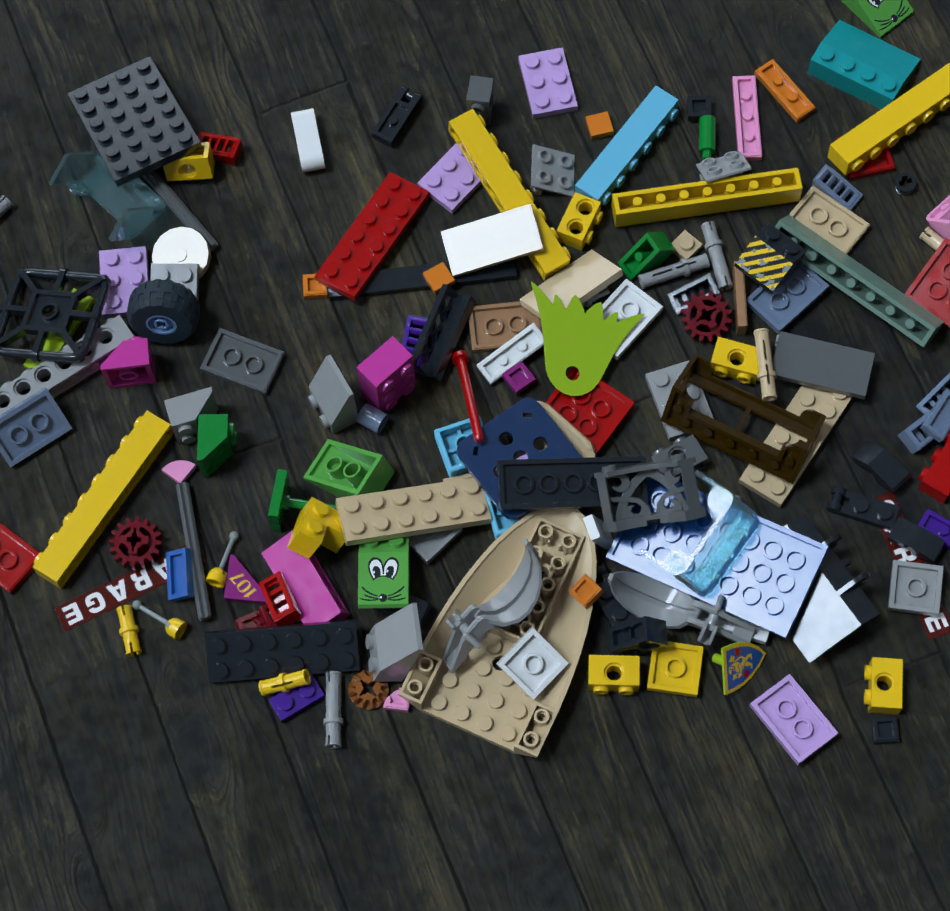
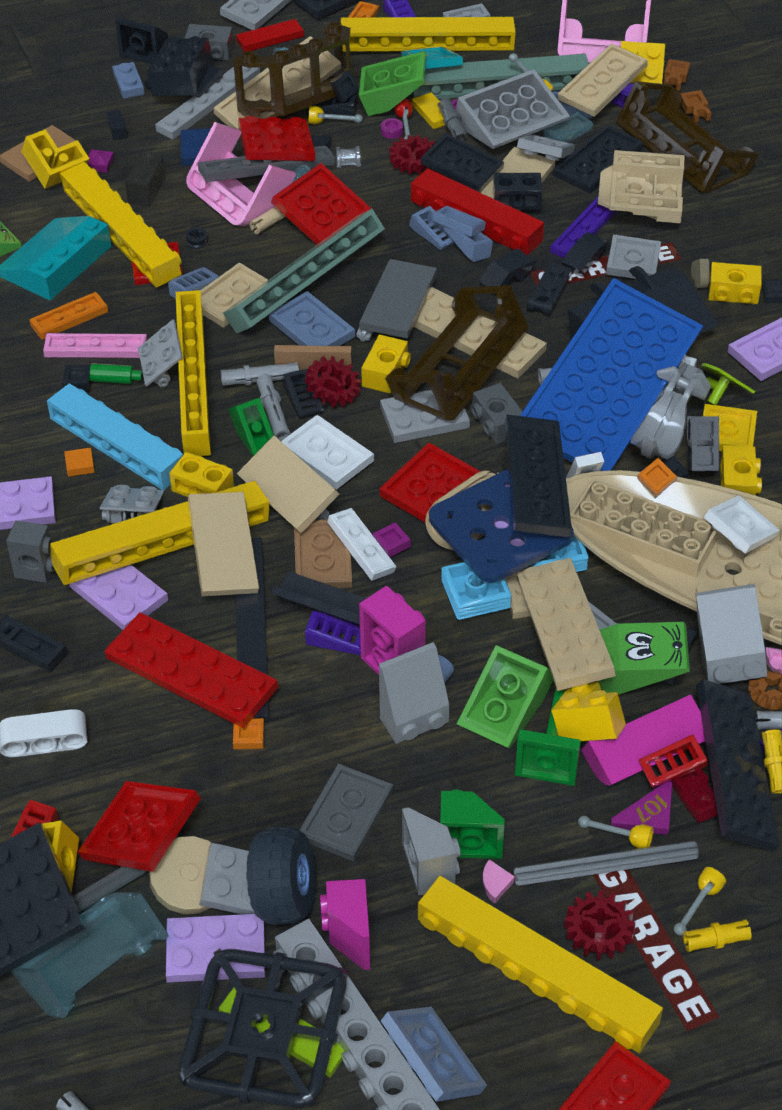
camera: 90 degrees left, 20 degrees down
blue tile [166,547,194,602] -> none
orange tile [423,262,455,294] -> none
light grey piece [442,539,542,673] -> none
red bar [452,350,484,443] -> none
lime piece [531,282,645,396] -> none
dark grey fence [594,453,707,532] -> none
clear light blue windscreen [639,470,759,597] -> none
tan plate [671,230,702,260] -> none
slope [734,223,806,294] -> none
tan pin [753,328,777,402] -> none
none -> red plate [78,781,201,872]
none -> dark tan tile [691,259,710,288]

